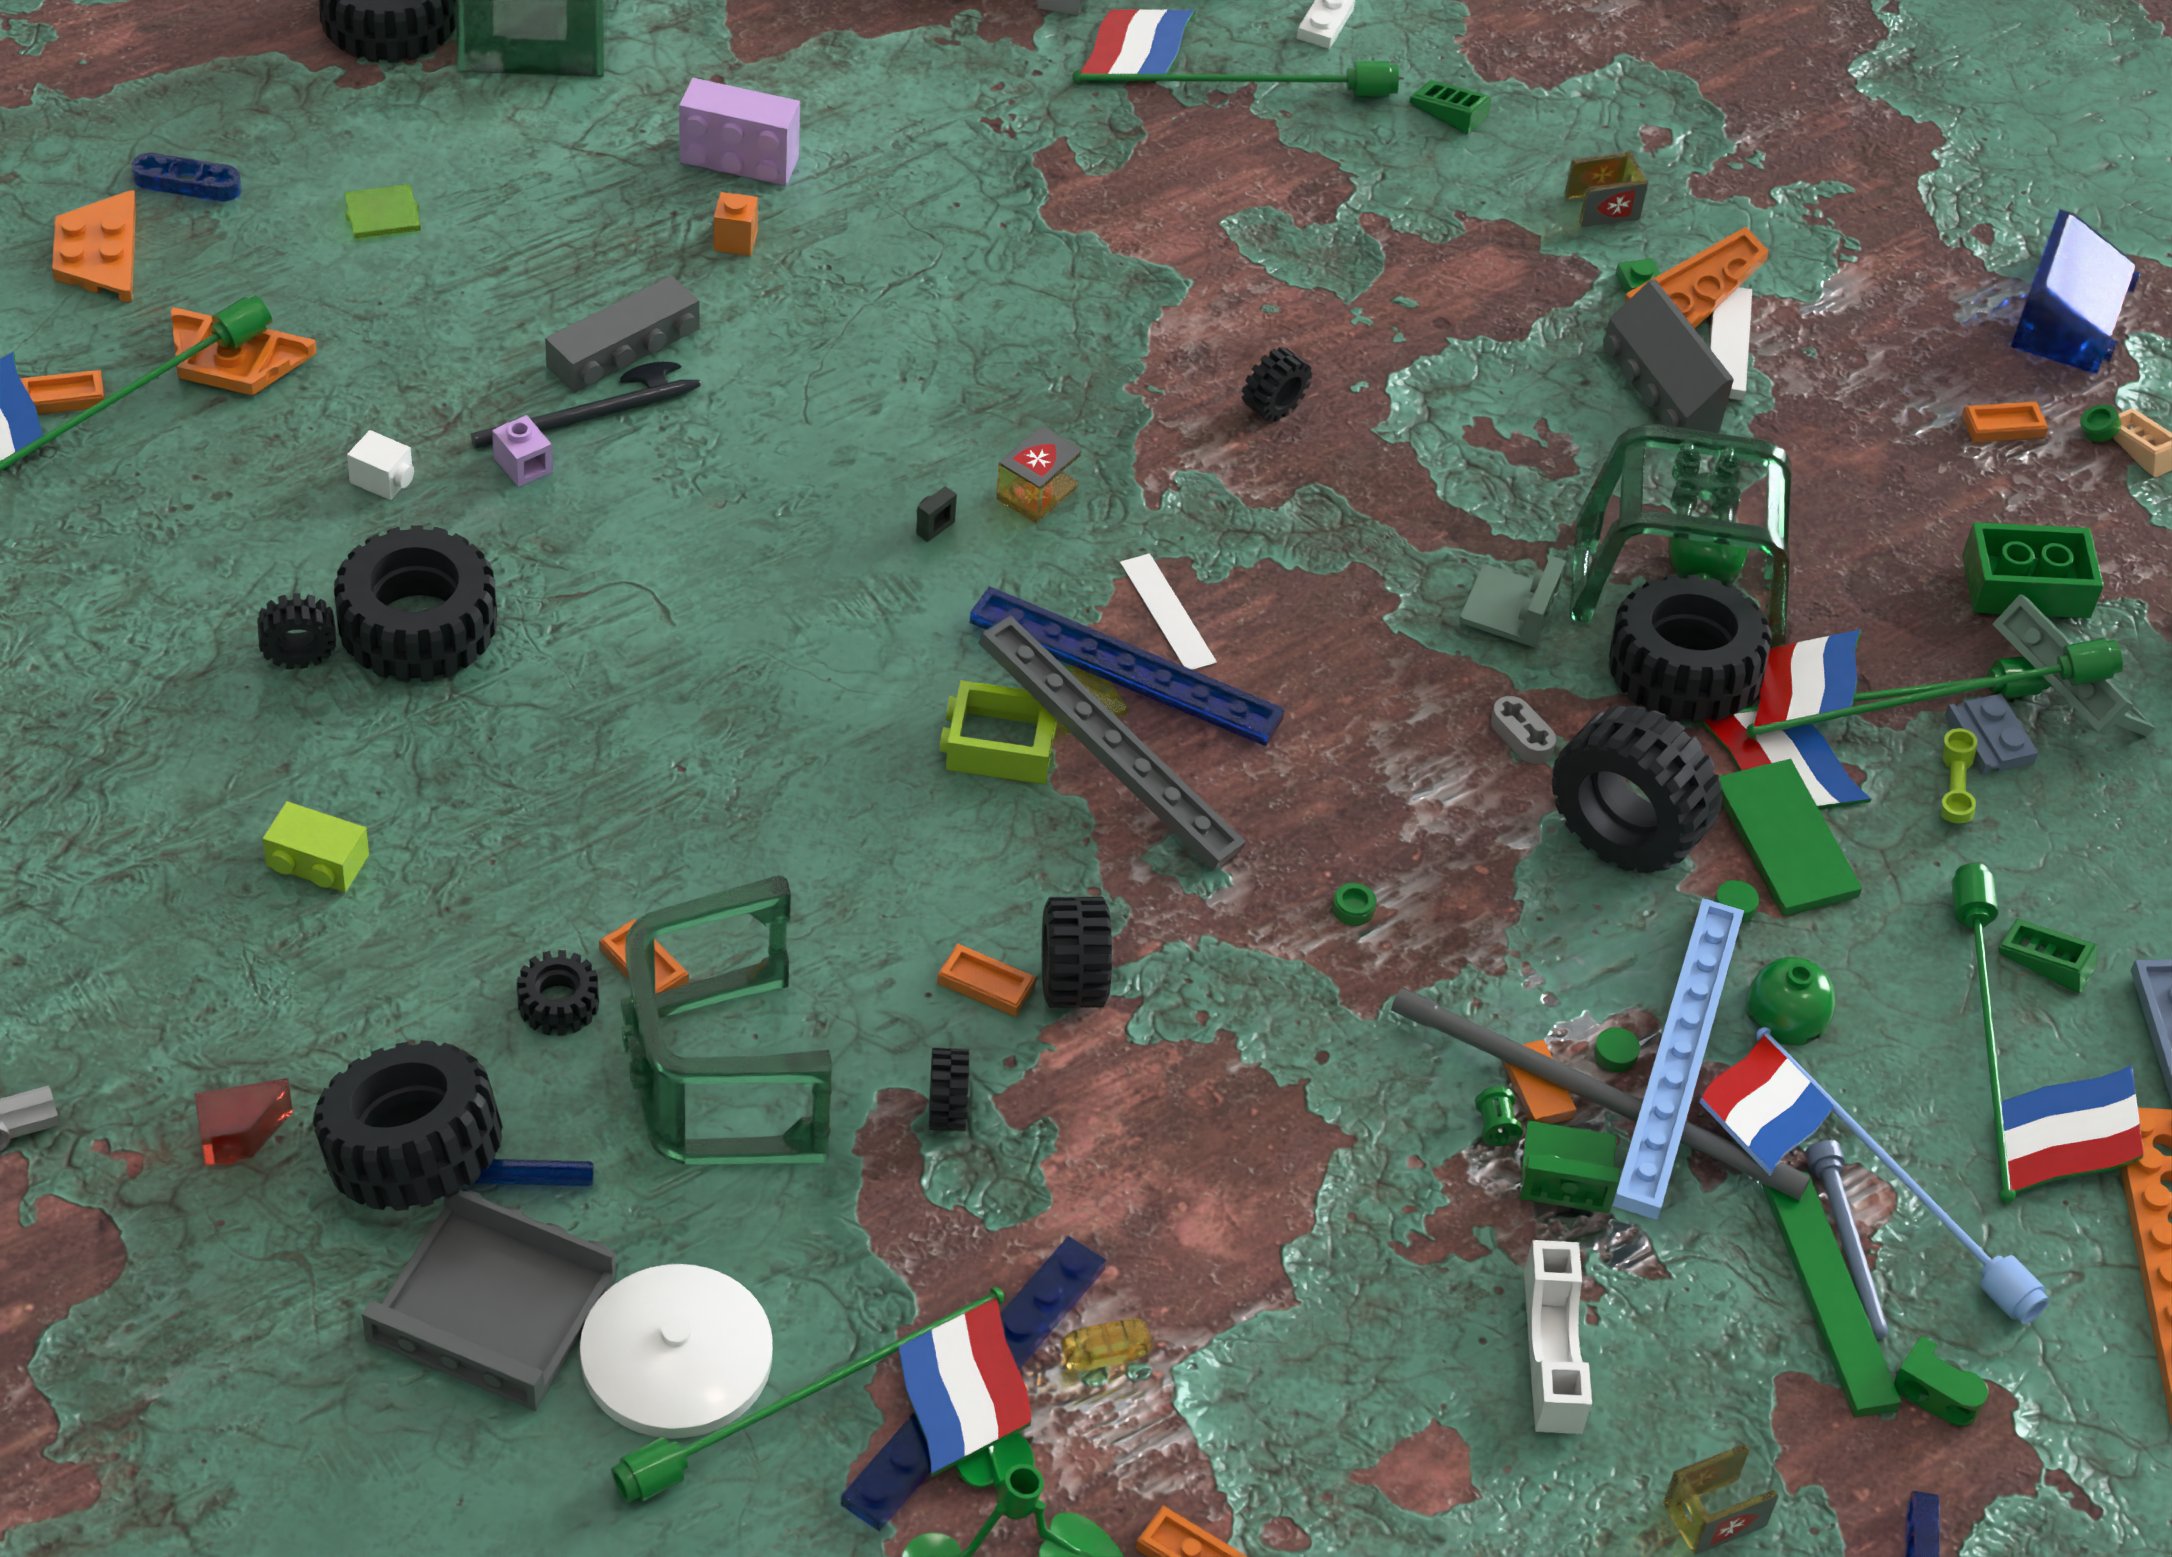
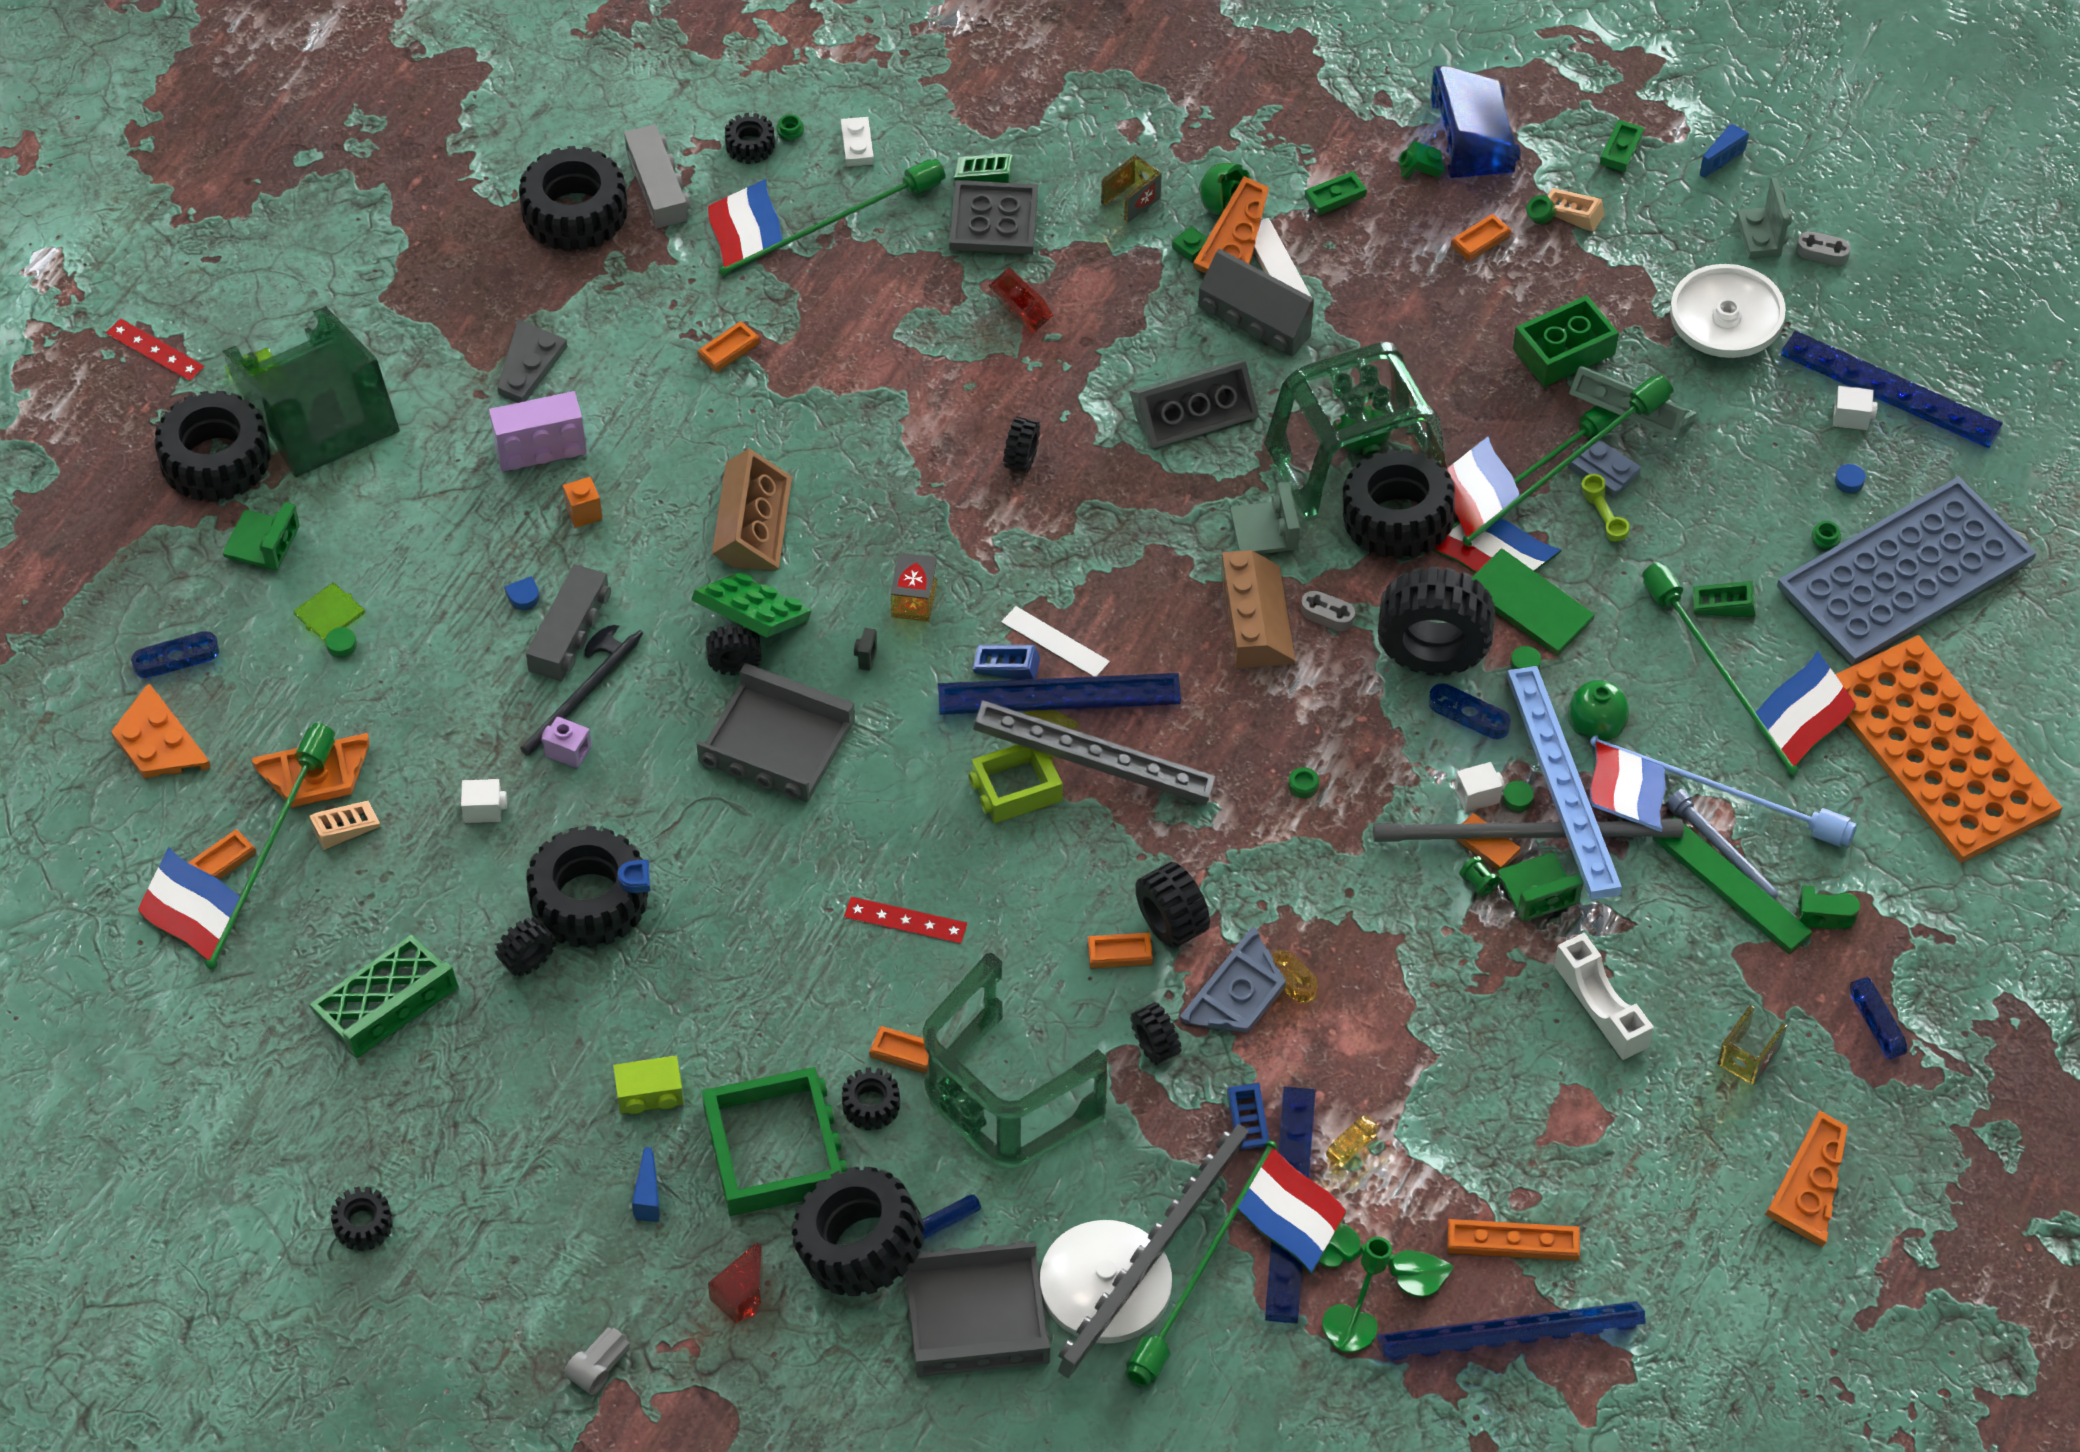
camera: 25 degrees left, 5 degrees up
none -> green bracket [223,502,300,571]
none -> light nougat slope [309,801,381,850]
none -> green fence [309,934,459,1059]
none -> green tile [325,627,357,657]
none -> dark grey wing [497,319,568,403]
none -> blue tile [504,576,539,610]
none -> blue tile [617,859,650,893]
none -> blue slope [632,1147,660,1222]
none -> green plate [692,573,812,638]
none -> dark grey panel [696,663,855,802]
none -> orange tile [697,321,760,373]
none -> green window [702,1067,847,1216]
none -> black tyre [706,624,762,675]
none -> medium nougat slope [712,448,792,571]
none -> red sticker [844,897,968,943]
none -> dark grey plate [949,180,1038,254]
none -> blue slope [972,645,1040,681]
none -> clear red brick [988,267,1054,334]
none -> dark grey plate [1057,1124,1249,1379]
none -> dark grey slope [1129,360,1260,448]
none -> sand blue wing [1180,926,1286,1033]
none -> green cylinder [1199,163,1250,217]
none -> medium nougat slope [1221,550,1295,669]
none -> blue slope [1227,1083,1269,1151]
none -> clear yellow beam [1271,950,1318,1003]
none -> green plate [1304,171,1367,215]
none -> green bracket [1399,141,1445,178]
none -> clear blue beam [1429,683,1511,739]
none -> white brick [1454,762,1505,813]

